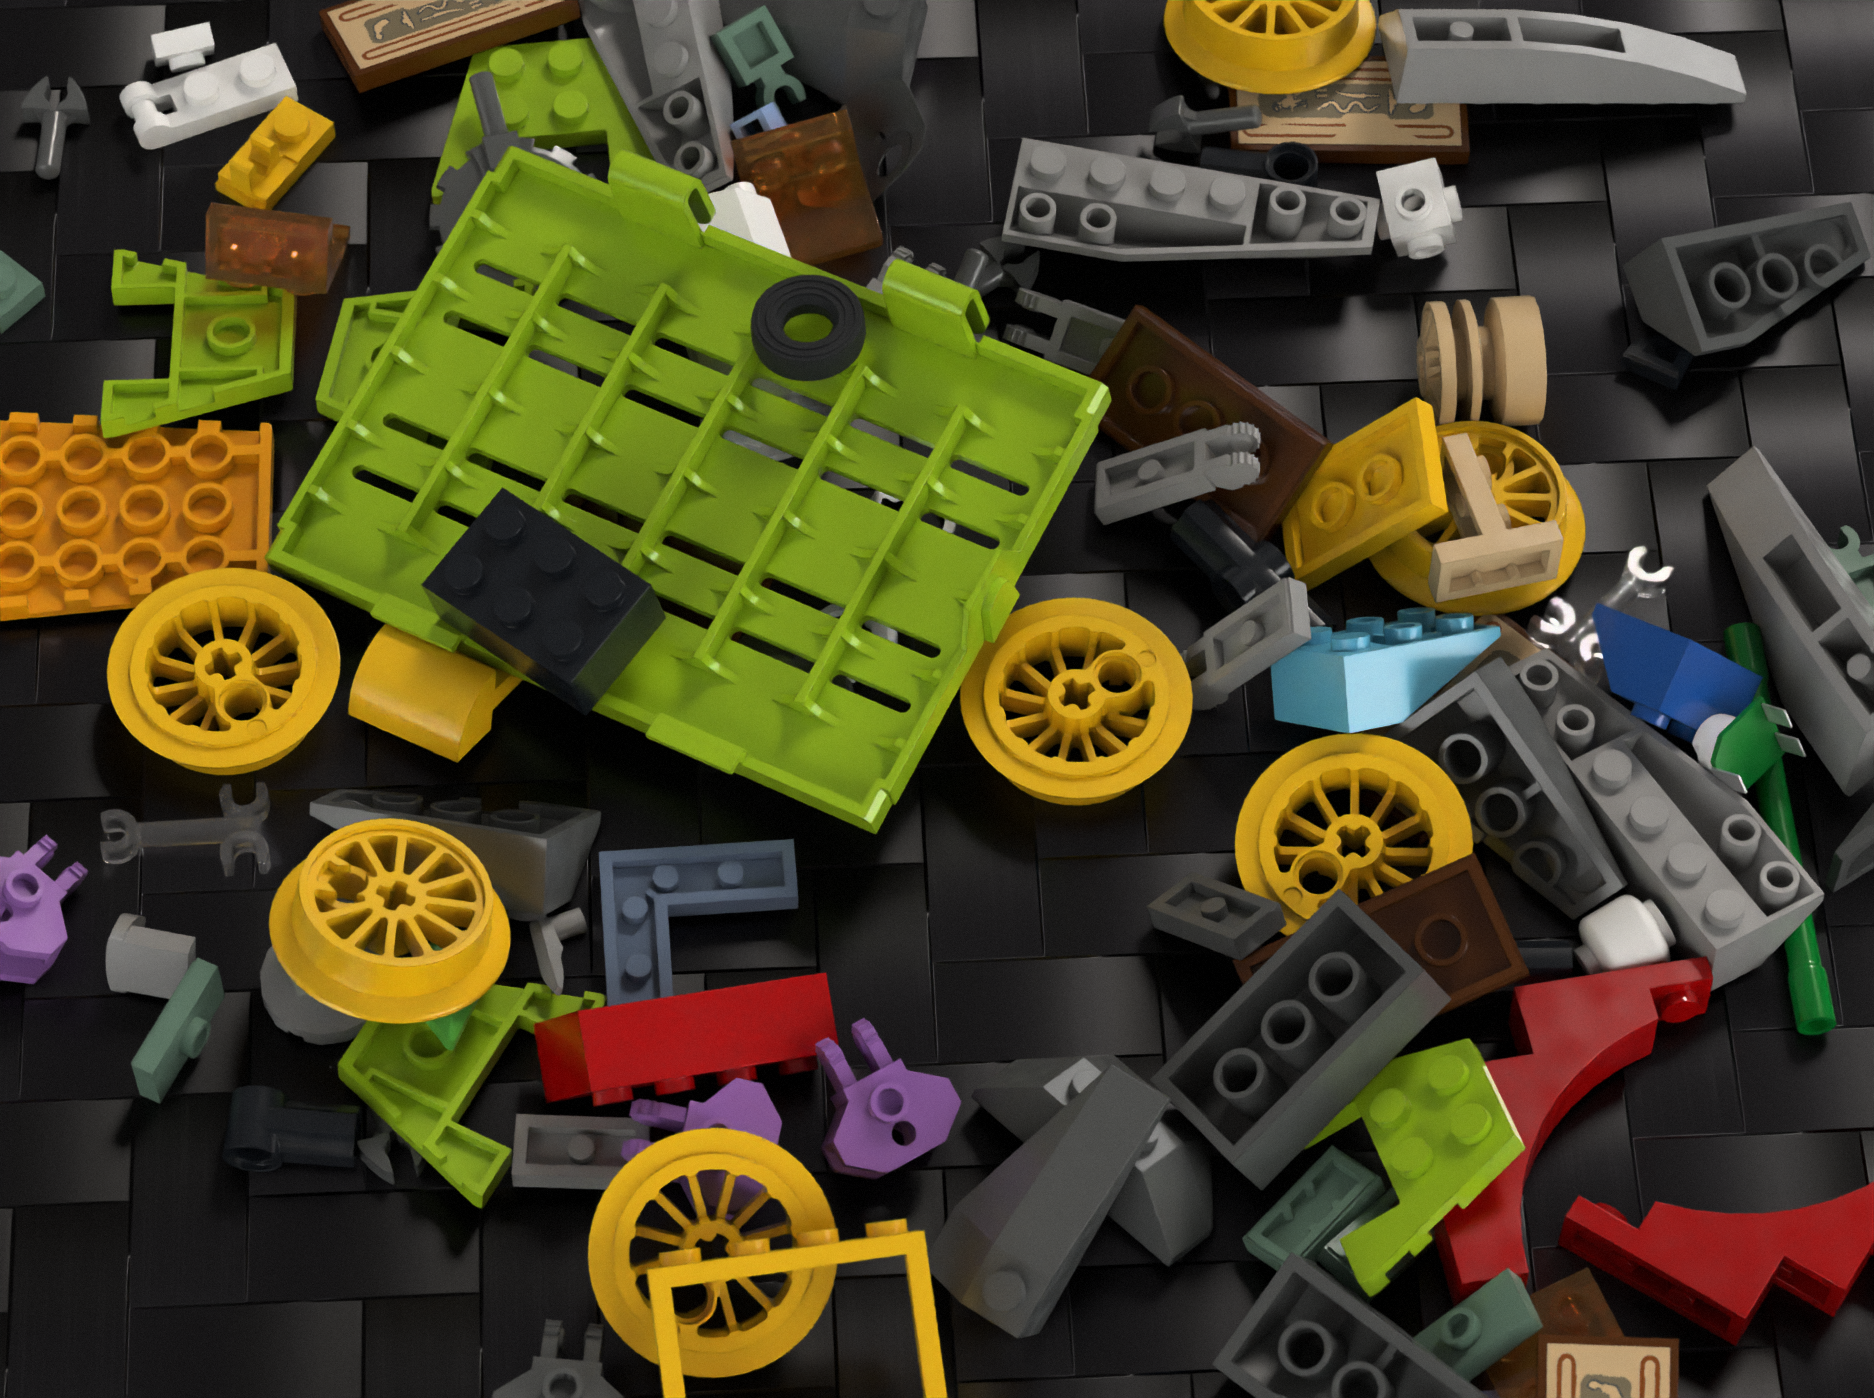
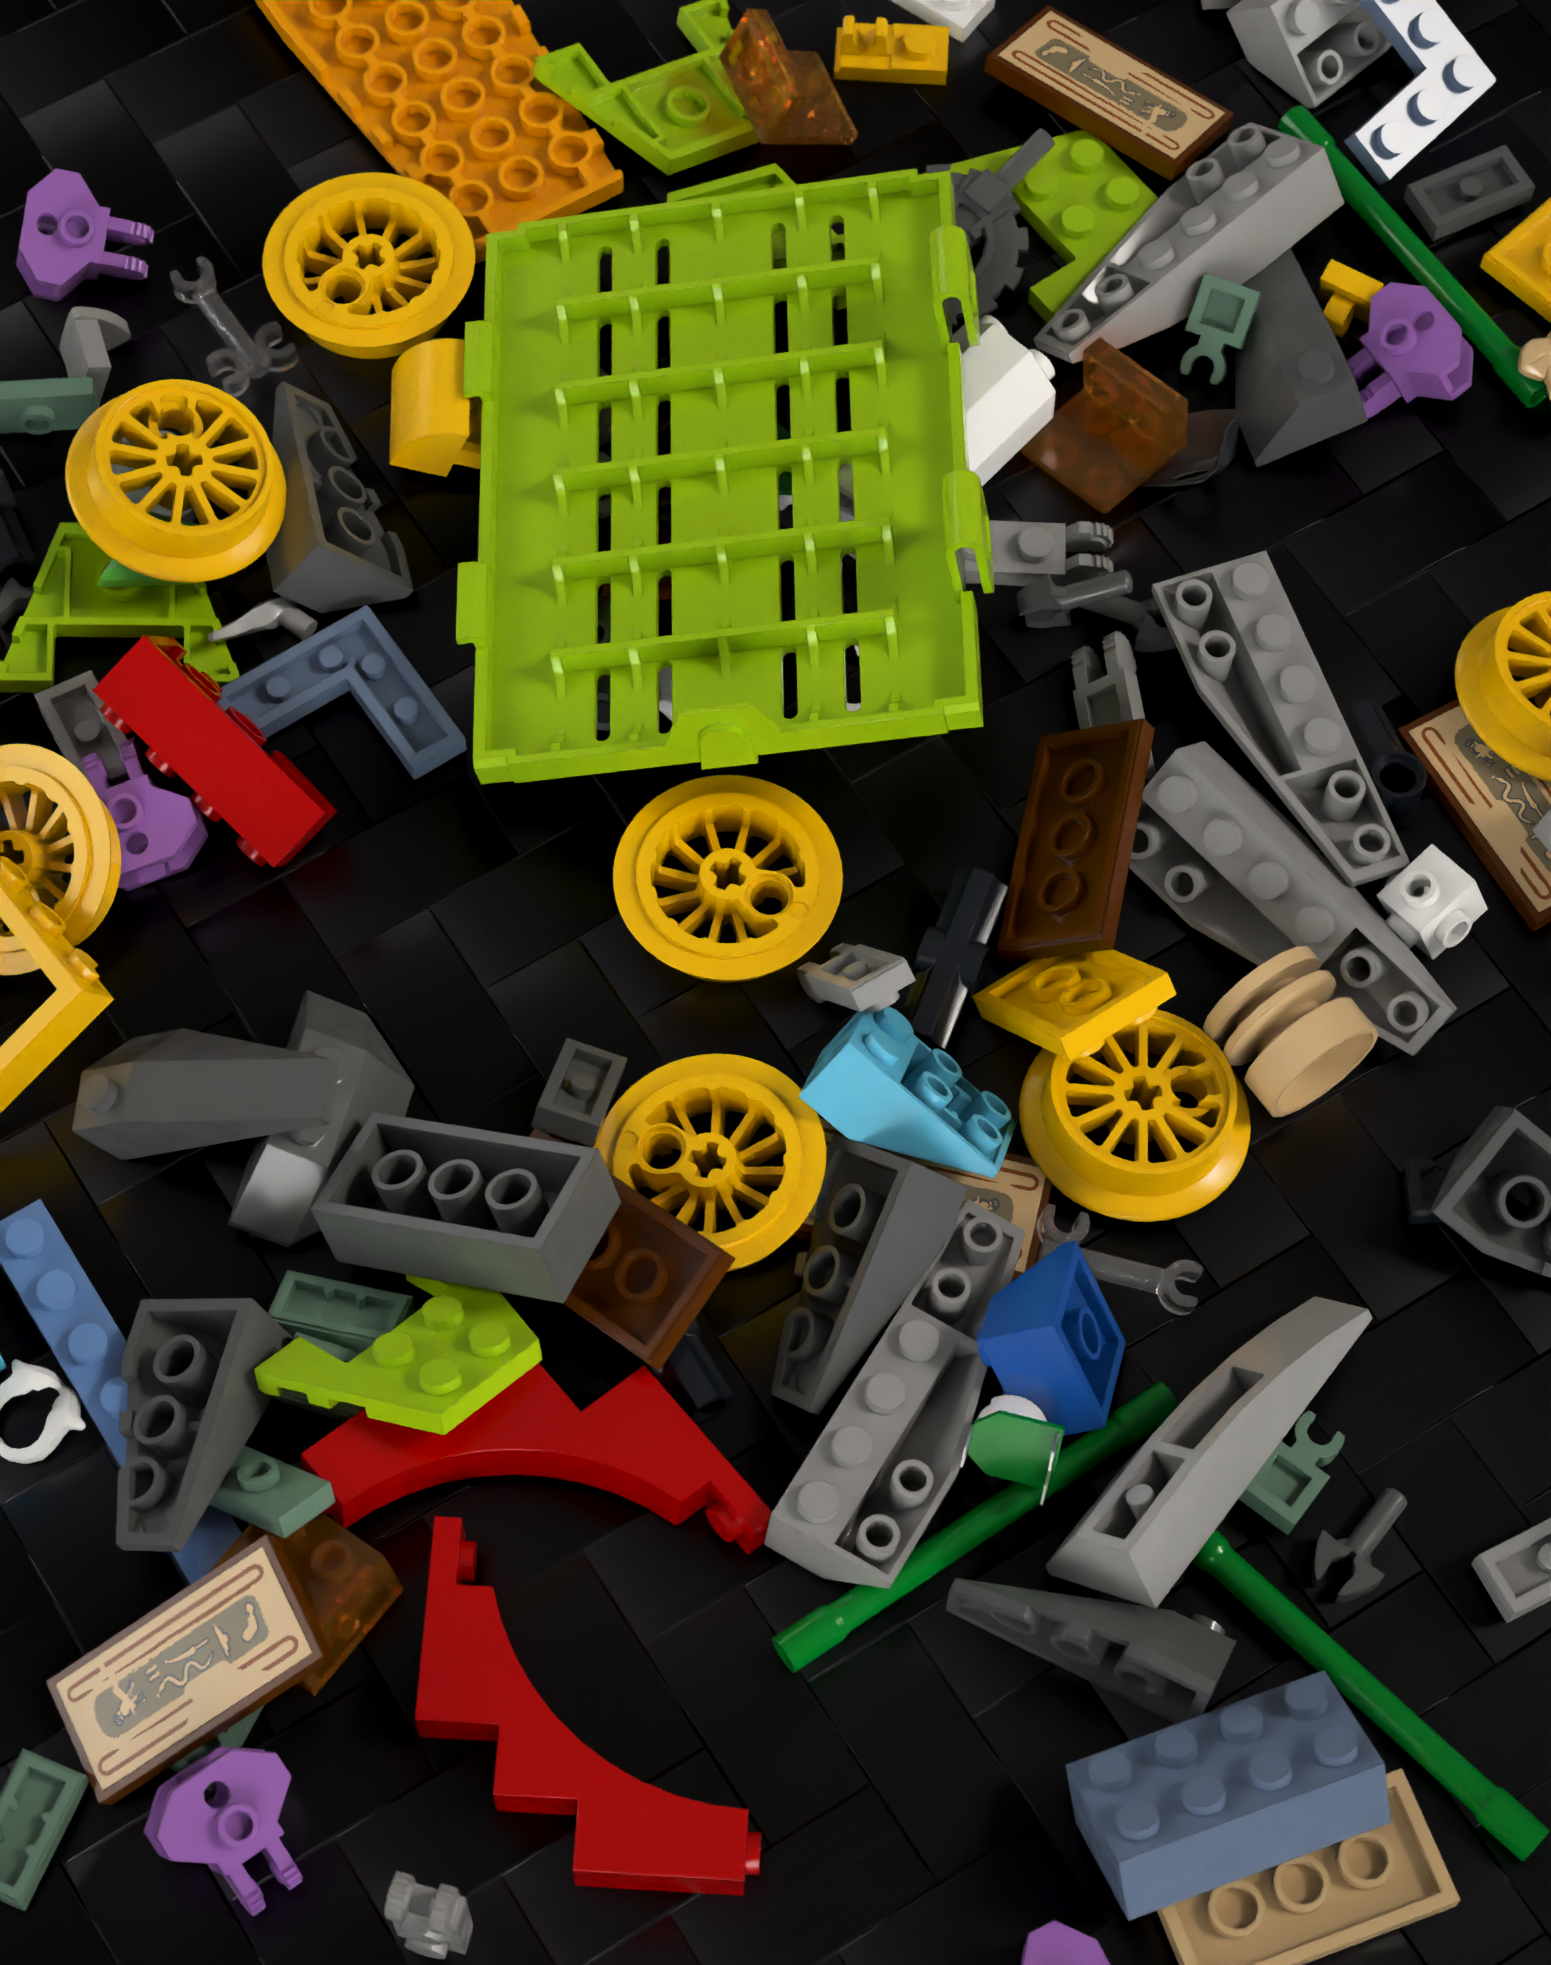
camera: 60 degrees right, 5 degrees up
black brick [421,487,666,716] -> none
light blue piece [730,101,791,158] -> none
black tyre [751,275,866,381] -> none
medium lavender hinge [815,1018,961,1180] -> none
light grey hinge [1094,421,1261,525] -> none
dark grey bar [1148,95,1262,154] -> none
tan bracket [1428,433,1564,603] -> none
white head [1573,895,1676,975] -> none
none -> light grey wedge [1129,741,1457,1056]

